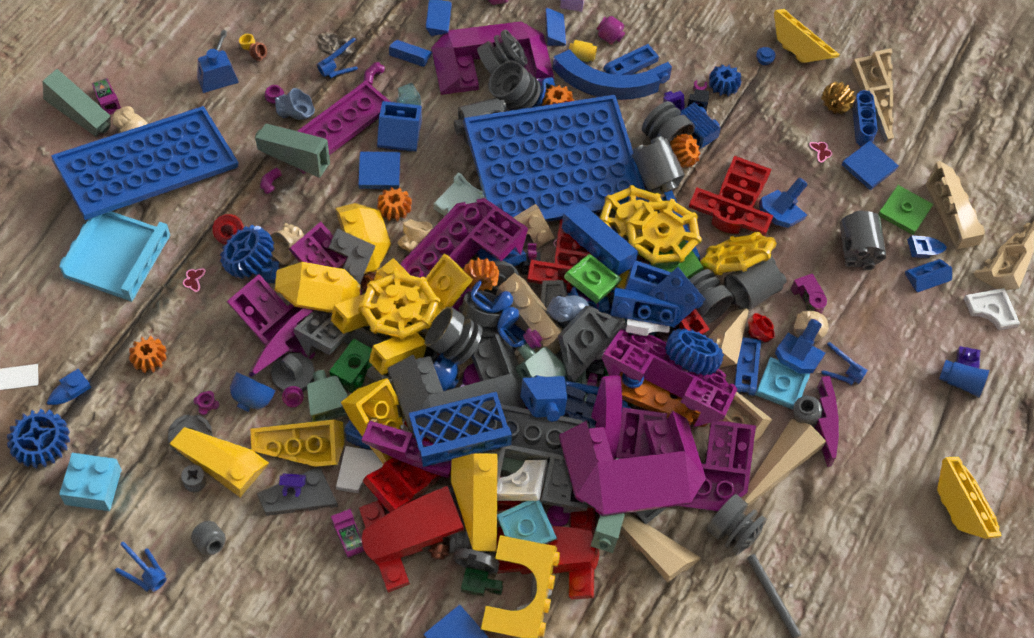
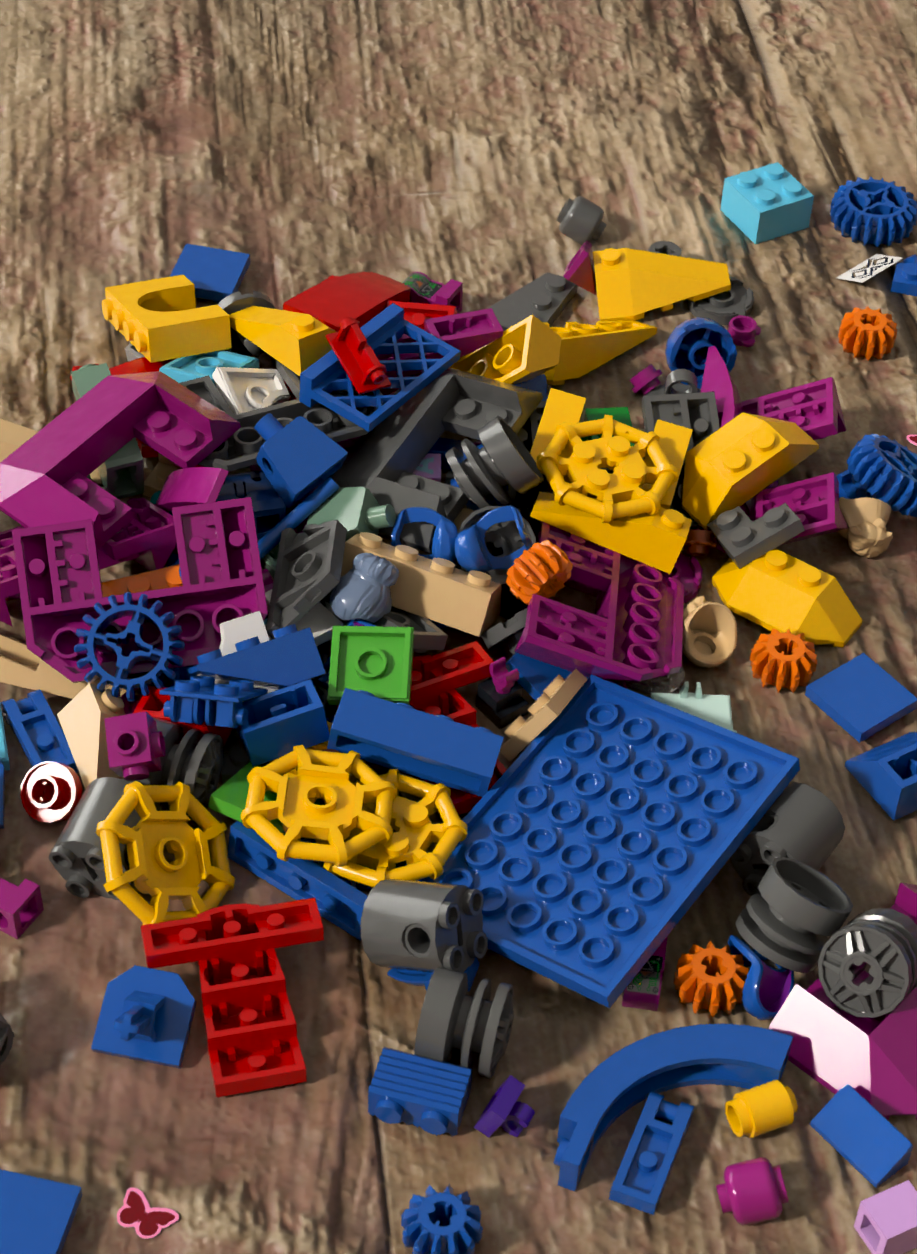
camera: 145 degrees right, 15 degrees down
blue plant [115,542,167,592] -> none
dark purple tile [279,473,306,497] -> none
sand green torso [307,370,348,422] -> none
yellow tile [426,254,473,310] -> none
magenta plate [523,328,543,349] -> none
orange gear [670,134,701,168] -> none
black piece [687,80,709,111] -> none
none -> magenta brick [104,711,166,781]
none -> red hinge [325,317,391,395]
none -> slope [563,240,596,295]
none -> white sticker [836,254,903,283]

